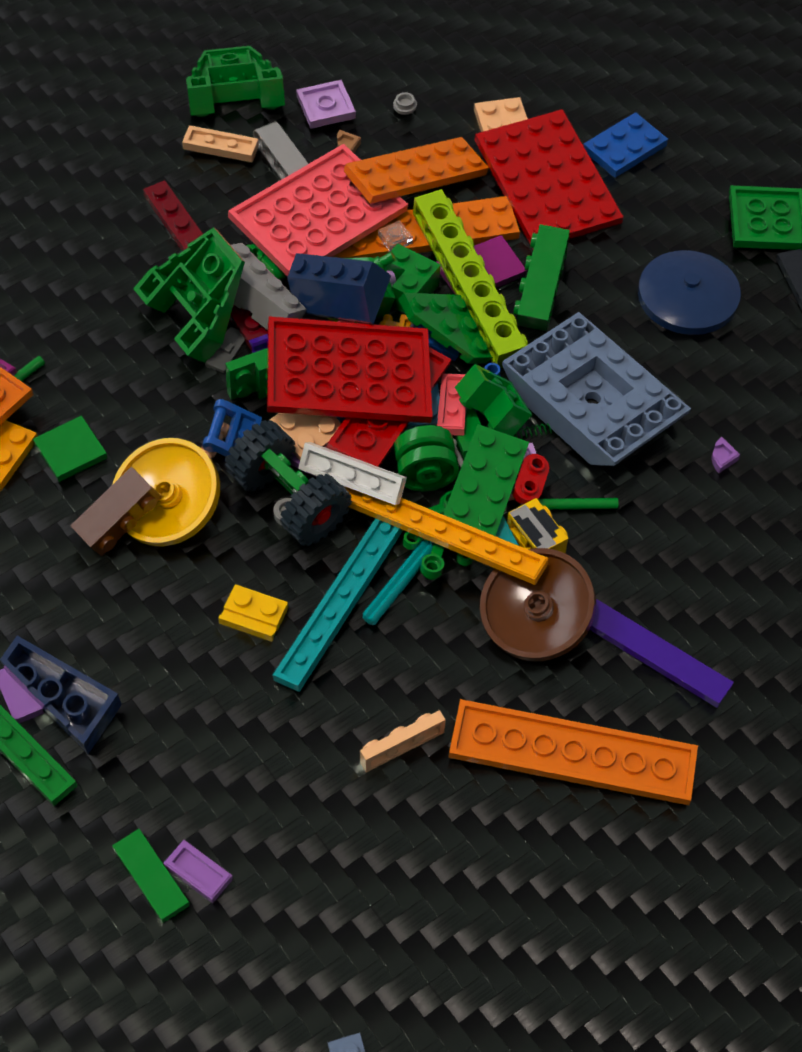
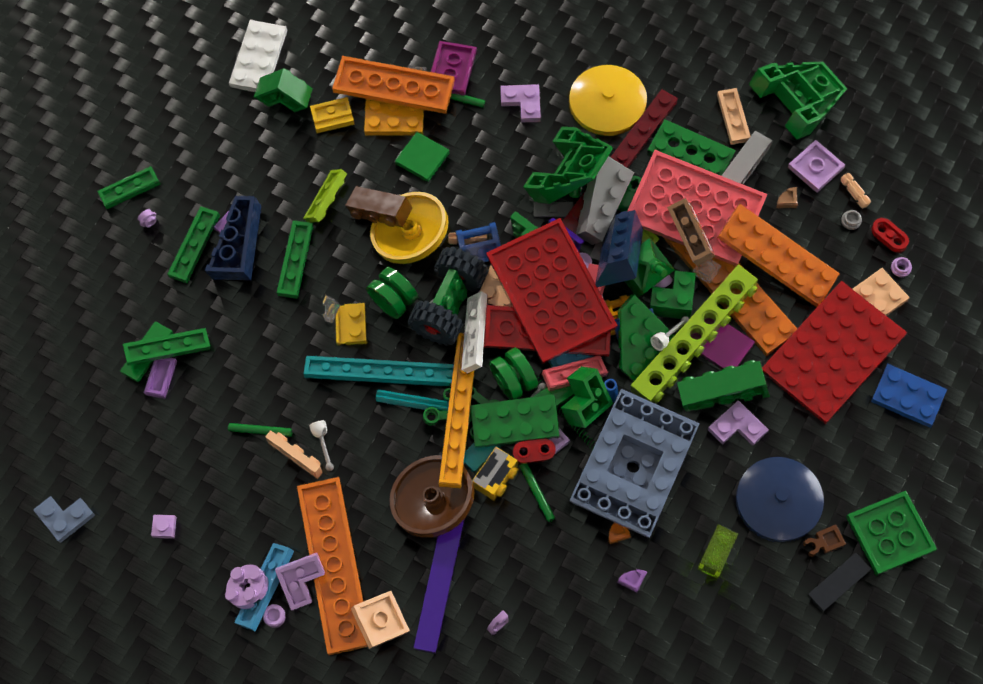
camera: 70 degrees right, 10 degrees up
none -> green plate [123,328,210,366]
none -> lavender plate [151,515,177,538]
none -> lavender plate [225,564,269,609]
none -> green bar [228,423,292,437]
none -> dark azure plate [234,543,294,631]
none -> lavender tile [263,604,286,628]
none -> lavender plate [275,553,325,610]
none -> green plate [277,220,313,299]
none -> lime plate [303,169,347,223]
none -> hinge [309,420,334,471]
none -> clear tile [323,295,340,323]
none -> light nougat plate [351,591,410,649]
none -> green wheel [366,267,418,319]
none -> lavender tile [487,610,509,635]
none -> lavender plate [501,84,541,123]
none -> yellow dish [569,65,647,136]
none -> orange tile [609,522,631,544]
none -> green plate [647,119,736,176]
none -> white hinge [650,316,689,351]
none -> medium nougat brick [667,198,716,266]
none -> clear neon green brick [698,524,738,579]
none -> lavender plate [708,400,769,446]
none -> reddish brown plate [803,525,846,557]
none -> light nougat axle [840,173,871,208]
none -> red plate [871,218,909,252]
none -> lavender plate [891,257,912,277]

